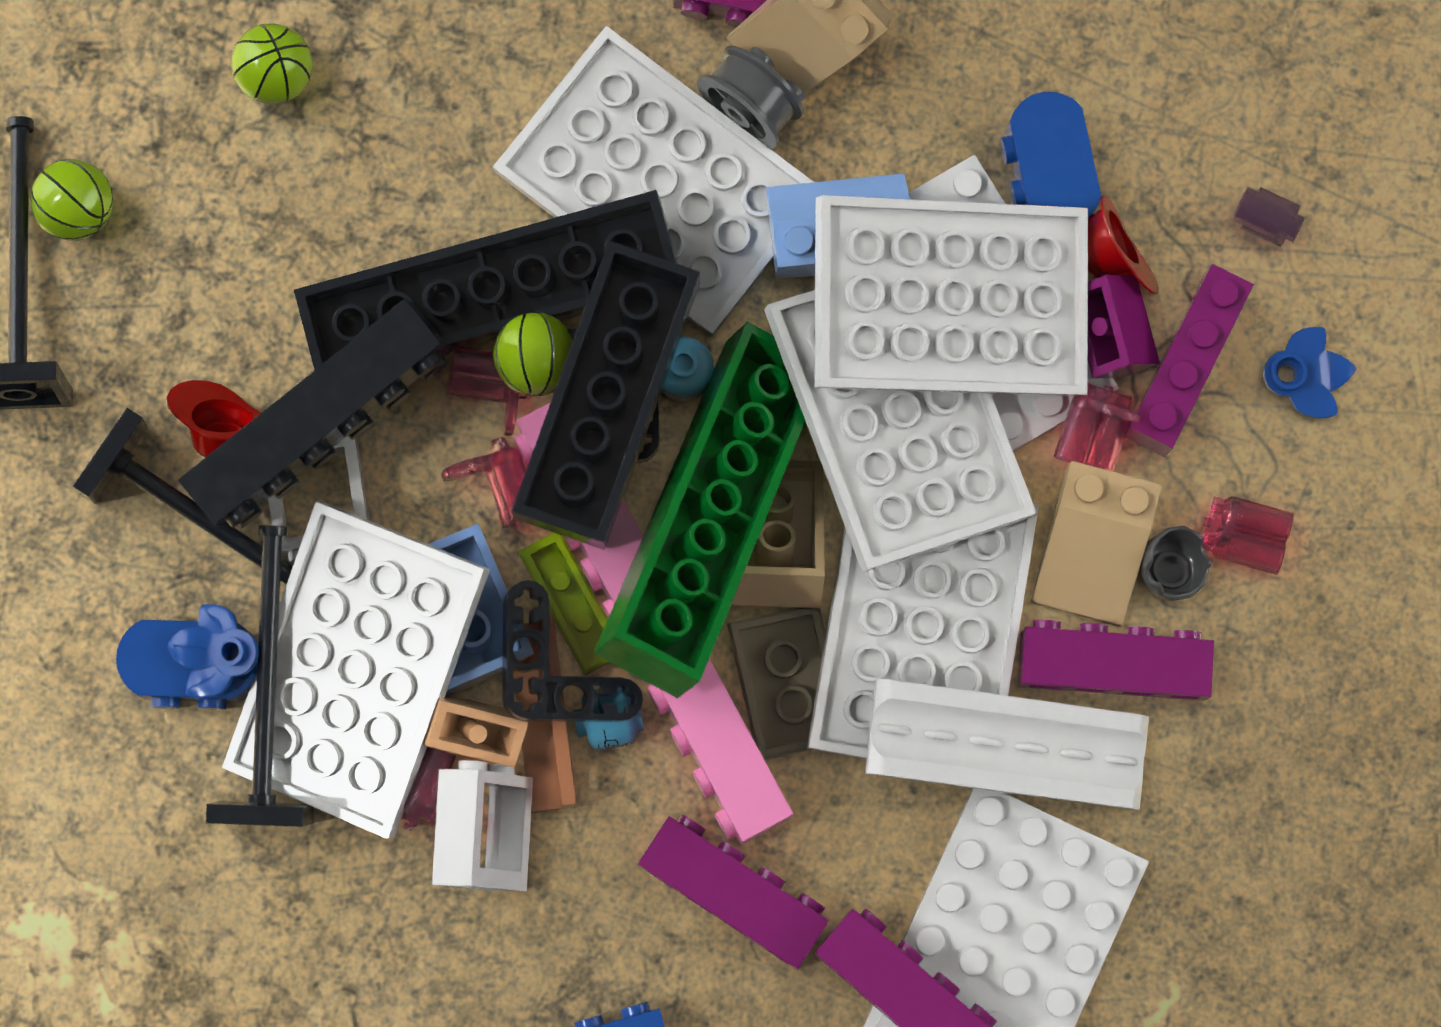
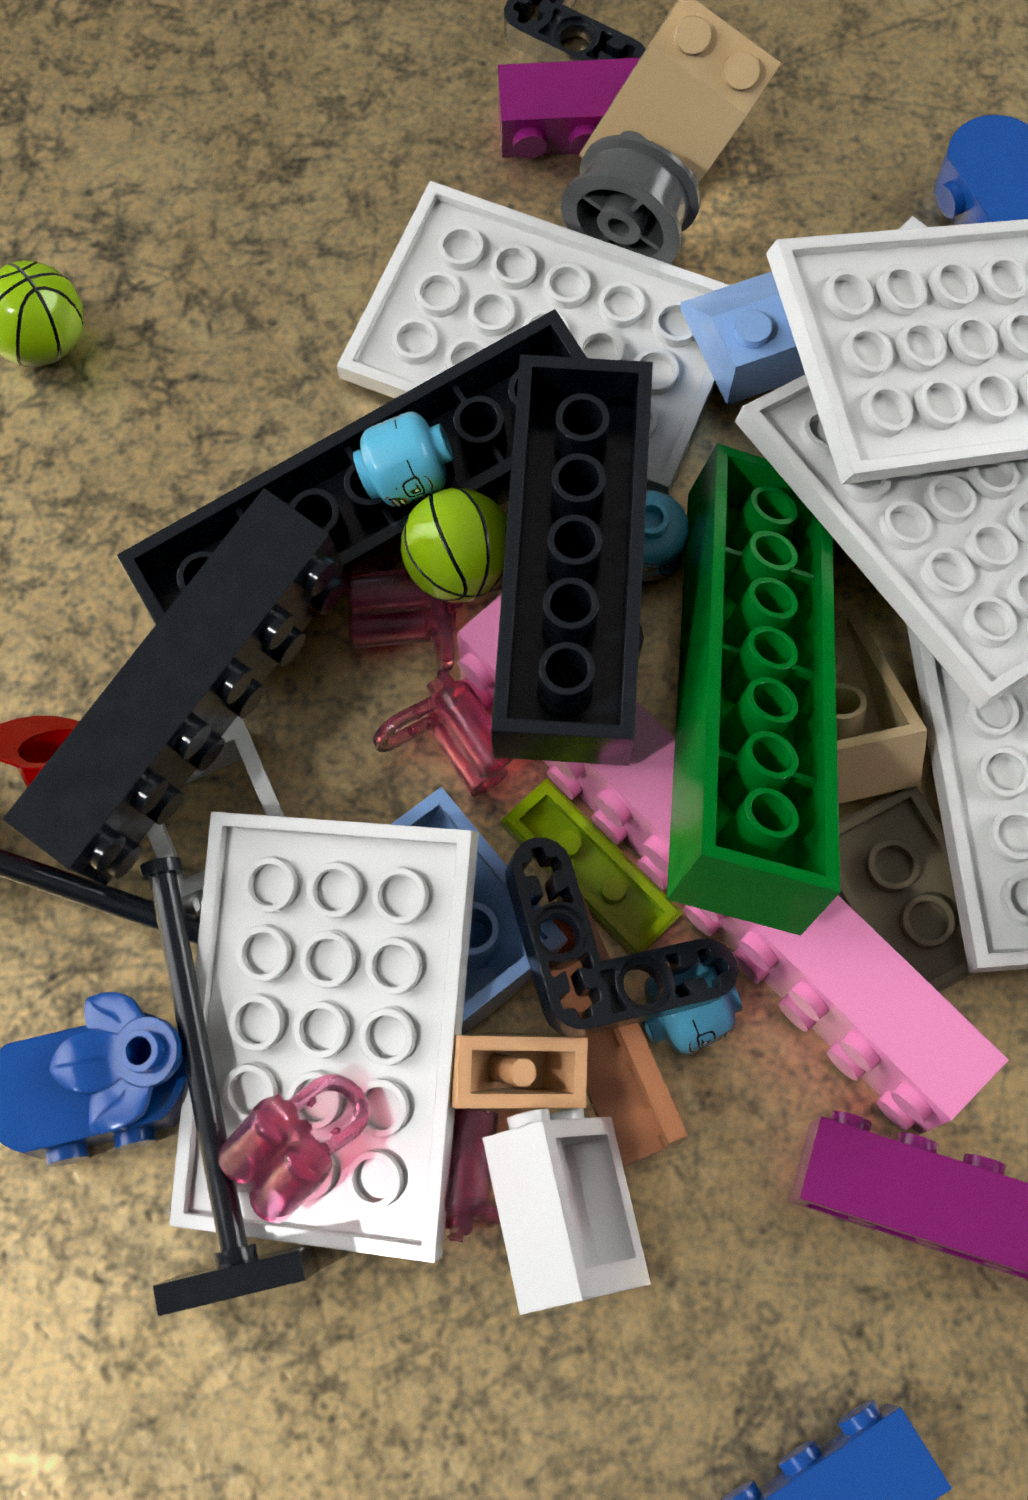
camera: 10 degrees left, 10 degrees down
none -> clear pink piece [218,1074,370,1223]
none -> medium azure head [353,411,455,507]

